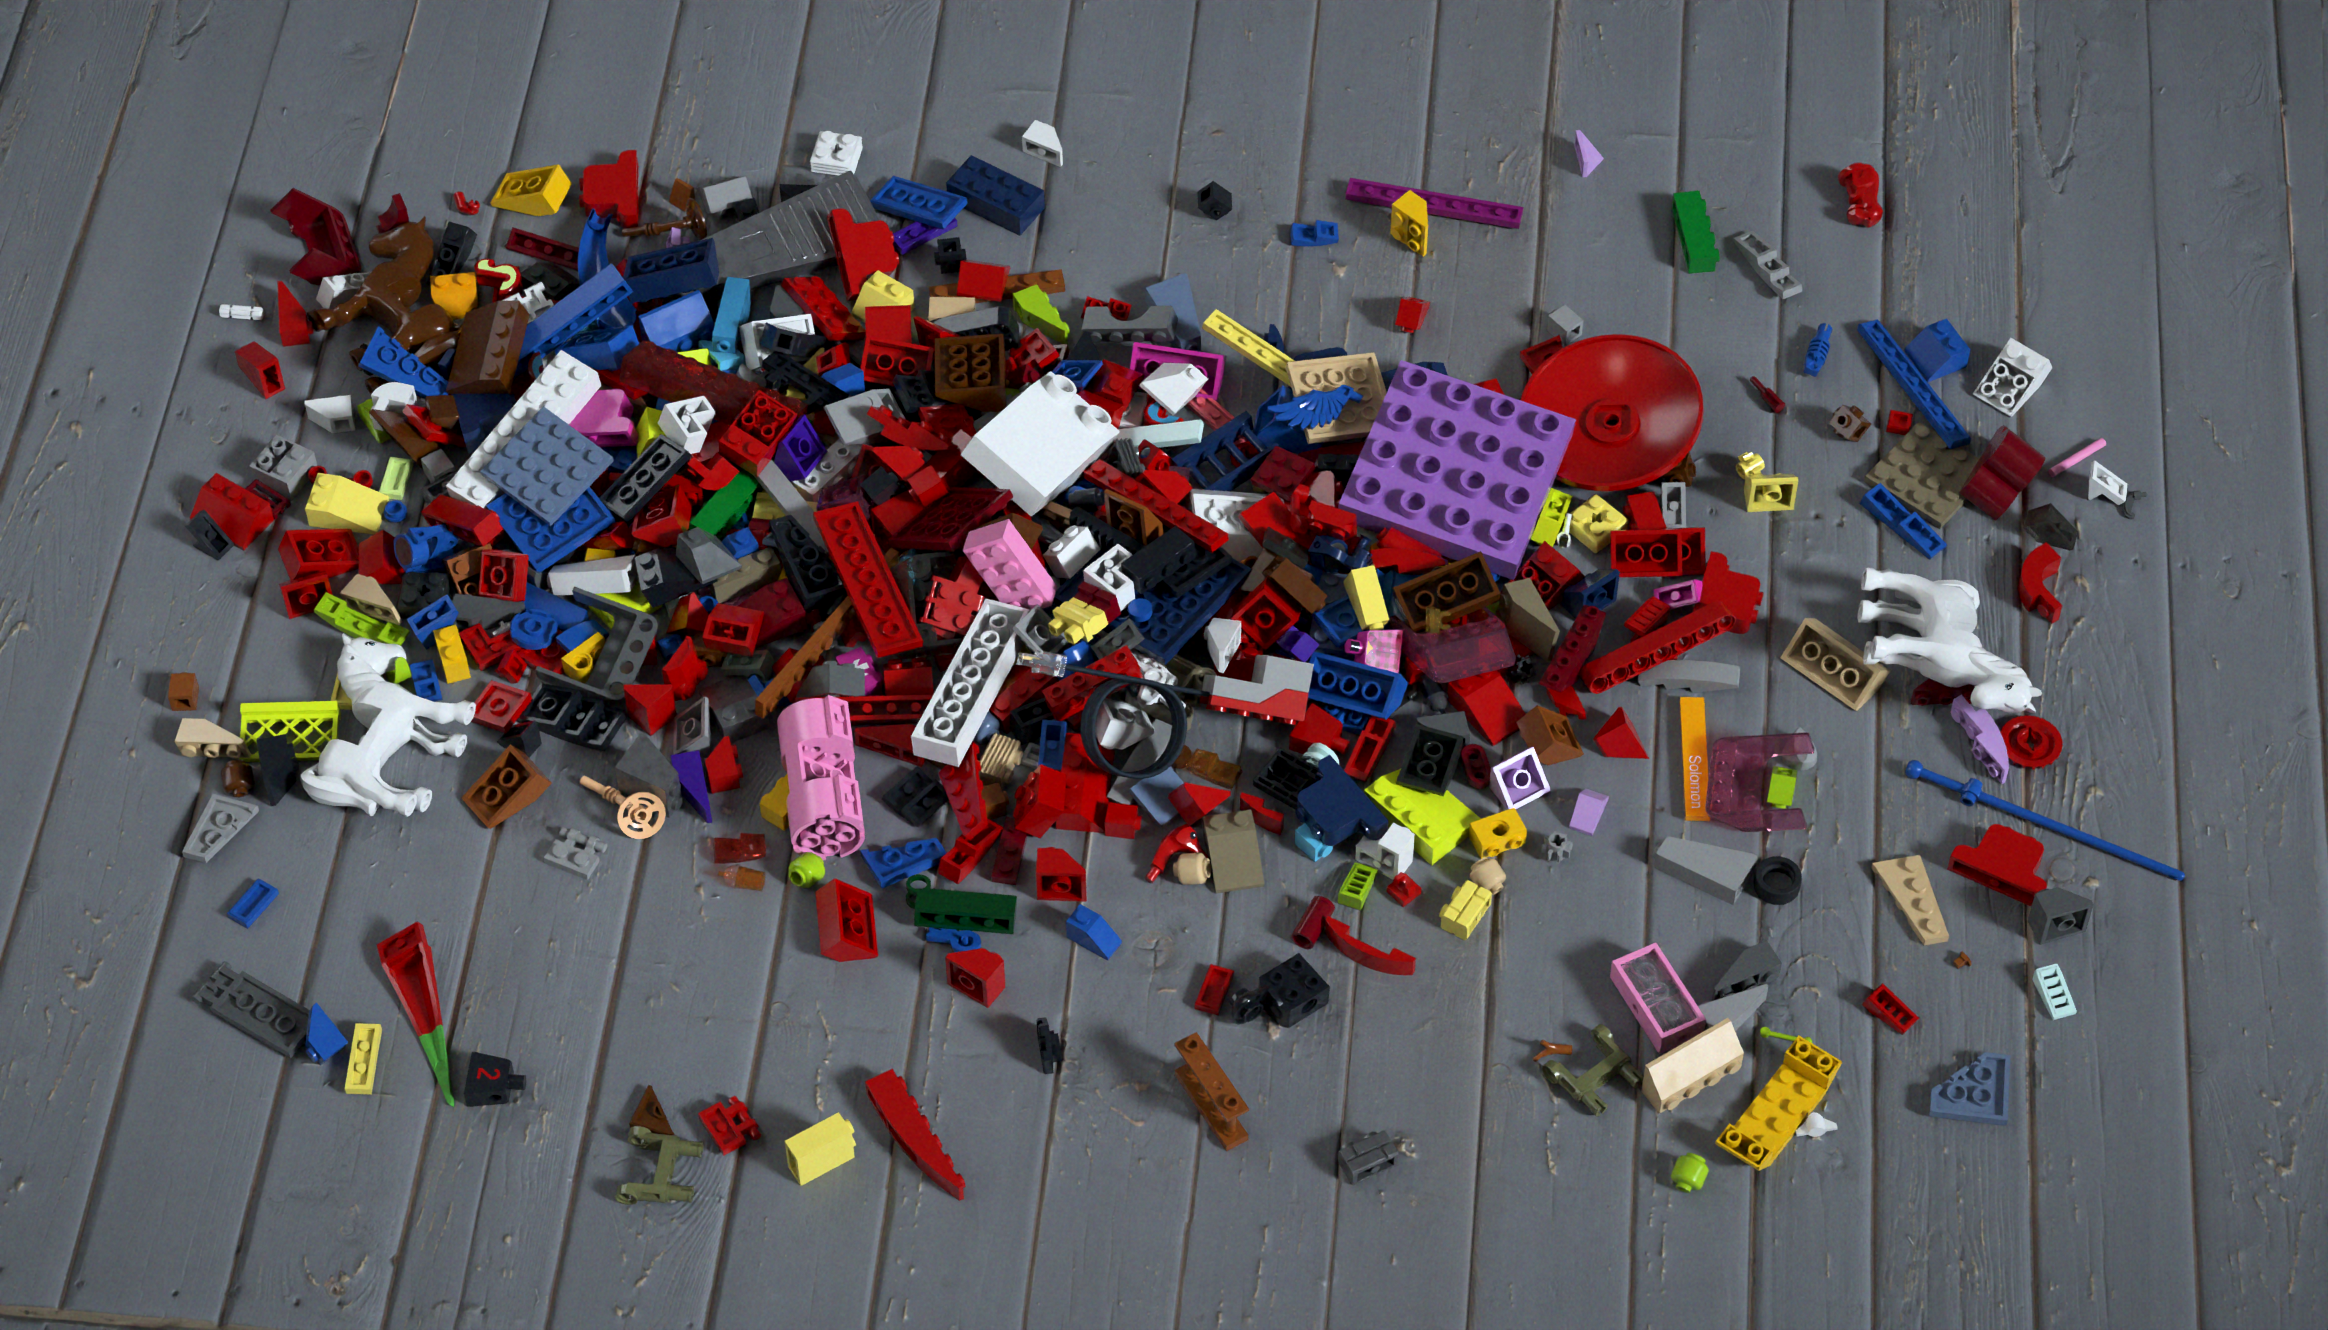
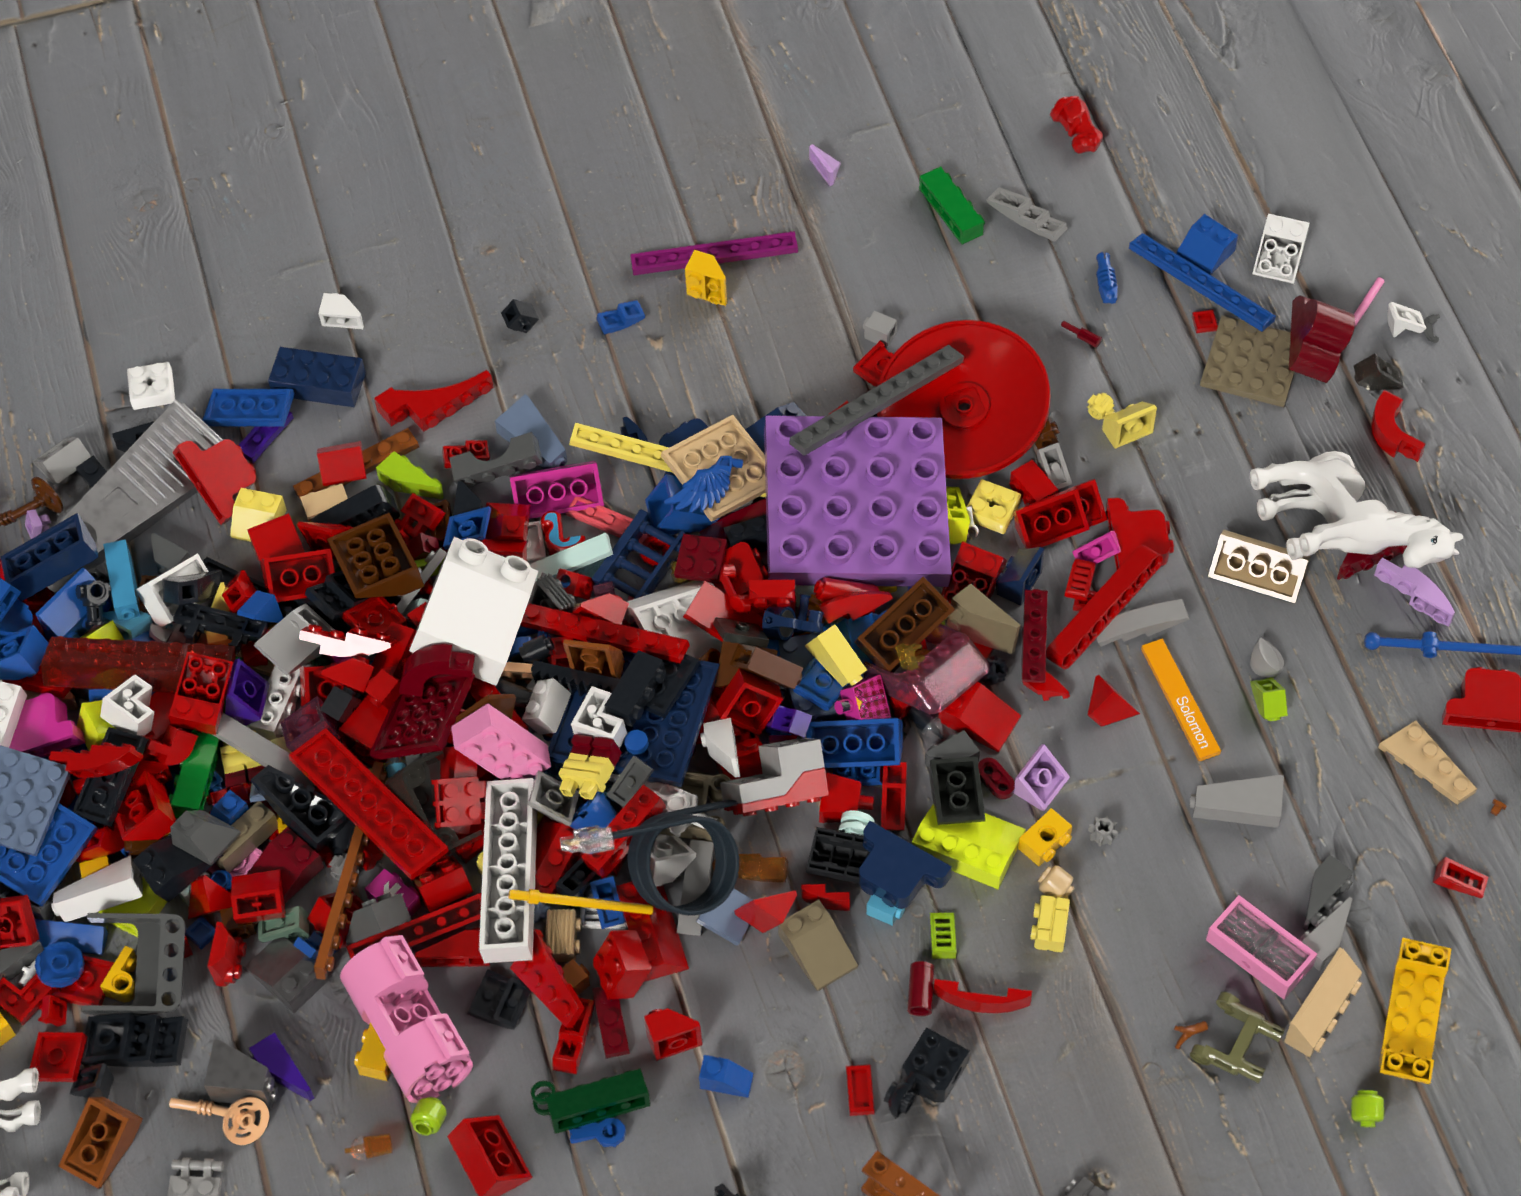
camera: 20 degrees left, 5 degrees up
blue slope [556,619,609,653] -> none
red slope [623,684,677,736] -> none
dark orange slope [669,178,696,211] -> none
light grey slope [673,696,711,758] -> none
red slope [705,736,743,794] -> none
clear red slope [713,833,766,864] -> none
red plate [781,276,866,341] -> none
blue wing [860,838,947,889] -> none
black brick [934,237,967,274] -> none
red slope [945,948,1006,1008] -> none
red brick [1105,802,1142,839] -> none
white slope [1139,363,1208,416] -> none
red animal [1145,824,1209,883] -> none
tan head [1173,853,1211,885] -> none
white brick [1355,823,1415,880] -> none
red tile [1386,872,1422,907] -> none
red slope [1395,297,1430,333] -> none
dark orange slope [1517,705,1584,765] -> none
lavender slope [1569,789,1609,836] -> none
clear pink windscreen [1705,733,1814,832] -> none
black tyre [1753,856,1802,905] -> none
lime hinge [1760,1027,1812,1043] -> none
white piece [1796,1112,1838,1137] -> none
reddish brown brick [1829,405,1871,442] -> none
blue slope [1859,483,1947,560] -> none
red gear [2000,715,2063,770] -> none
none -> red slope [49,742,144,778]
none -> black connector [76,580,111,625]
none -> red arch [374,370,494,432]
none -> dark red arch [399,644,475,697]
none -> yellow bar [508,889,653,915]
none -> dark grey plate [789,345,964,456]

